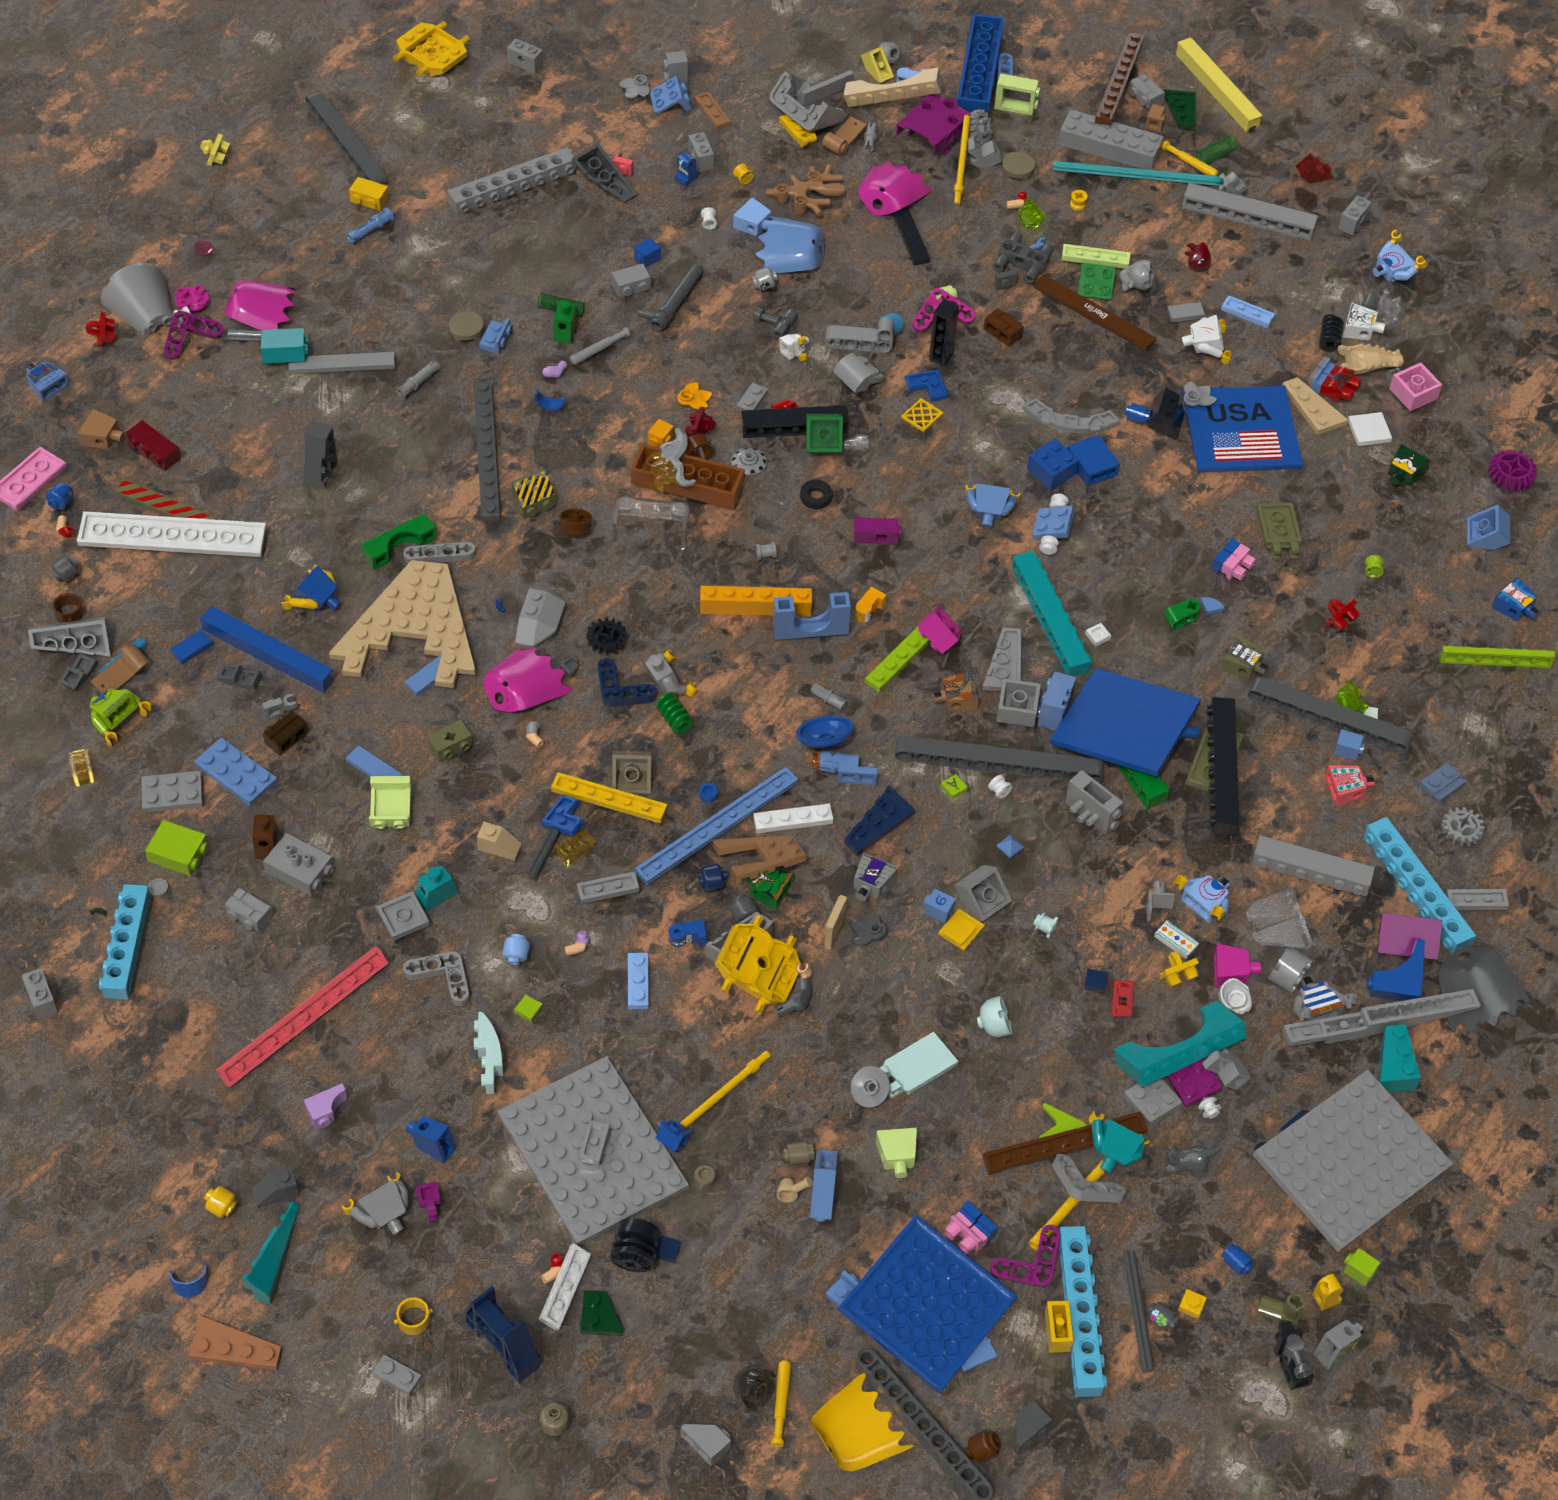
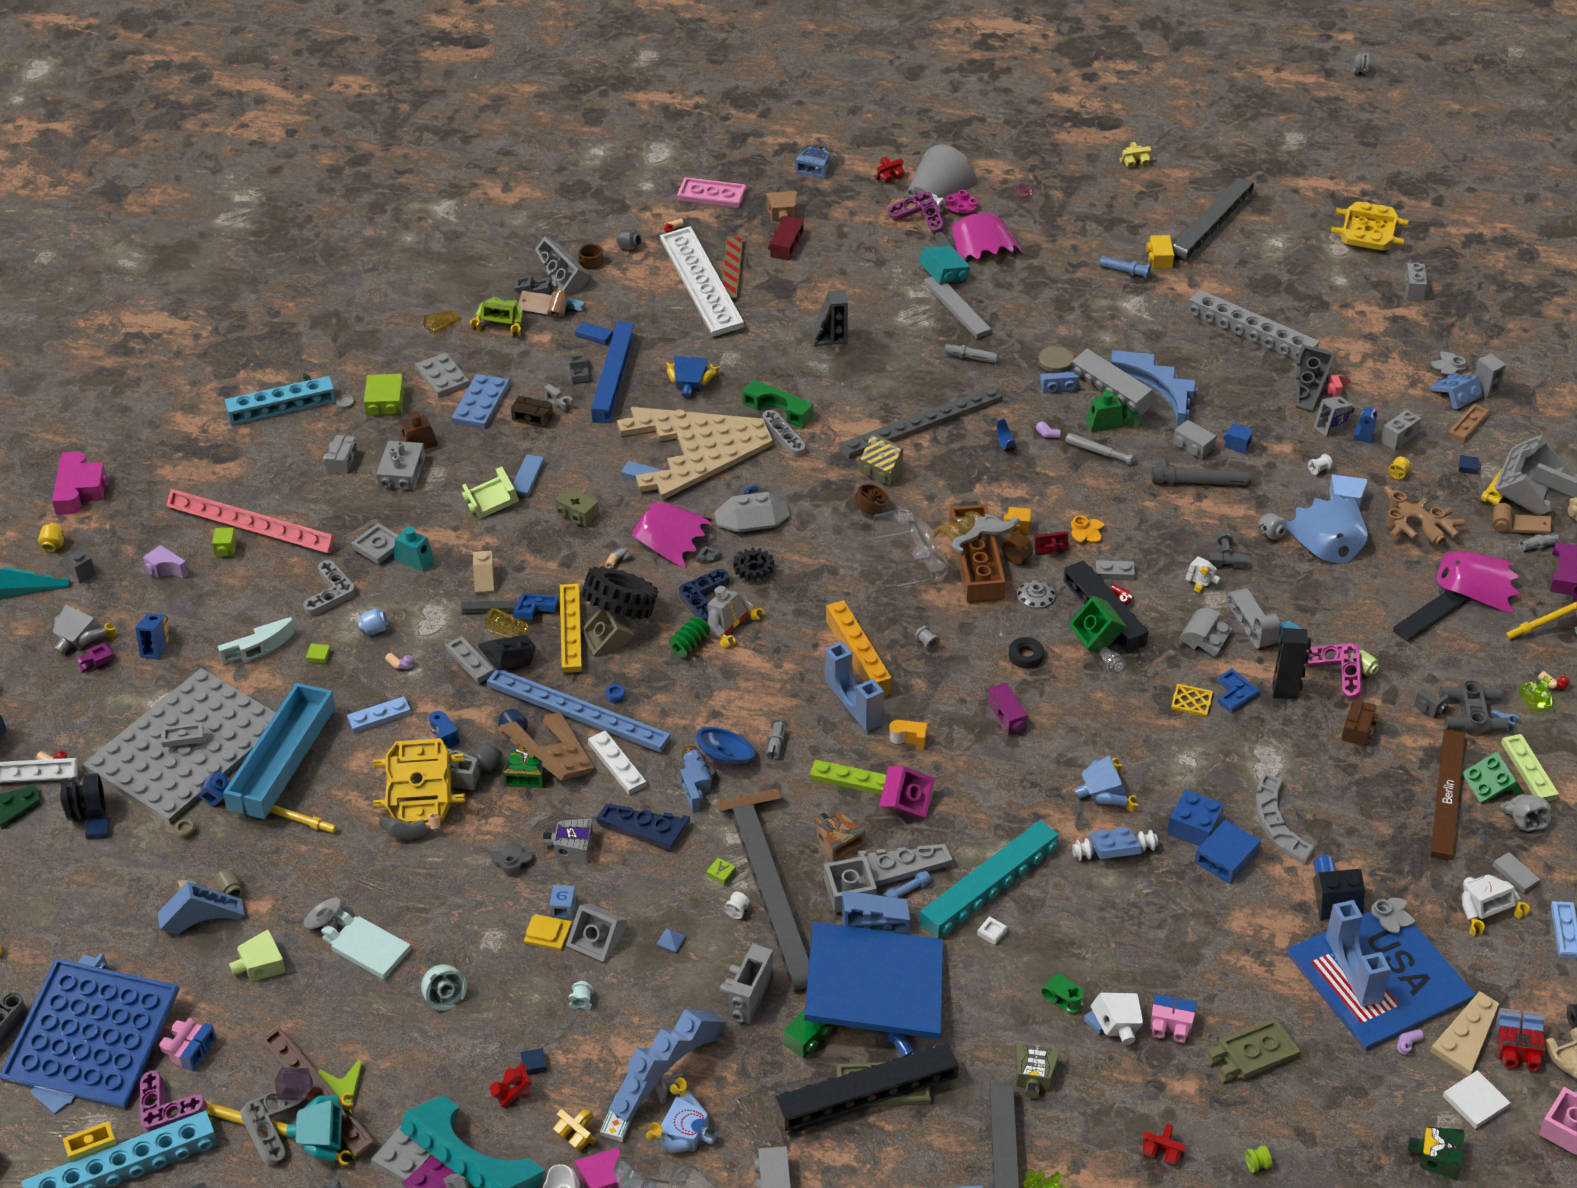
camera: 70 degrees right, 10 degrees down
light grey brick [22,968,58,1020] -> none
blue head [46,483,74,510] -> none
tan tile [824,895,847,950] -> none
none -> dark pink brick [52,452,108,515]
none -> lime brick [212,528,237,557]
none -> dark azure piece [223,683,335,819]
none -> clear purple brick [275,1067,313,1100]
none -> black slope [478,635,536,670]
none -> black tyre [581,566,659,619]
none -> medium blue arch [609,1009,726,1121]
none -> medium nougat tile [716,789,781,811]
none -> medium blue bar [882,871,931,898]
none -> light grey brick [1072,349,1158,415]
none -> white torso [1091,993,1143,1045]
none -> medium blue arch [1111,350,1198,427]
none -> light grey torso [1313,396,1355,437]
none -> medium blue arch [1326,900,1391,1007]
none -> lavender arm [1397,1029,1424,1054]
none -> dark blue tile [1458,455,1479,474]

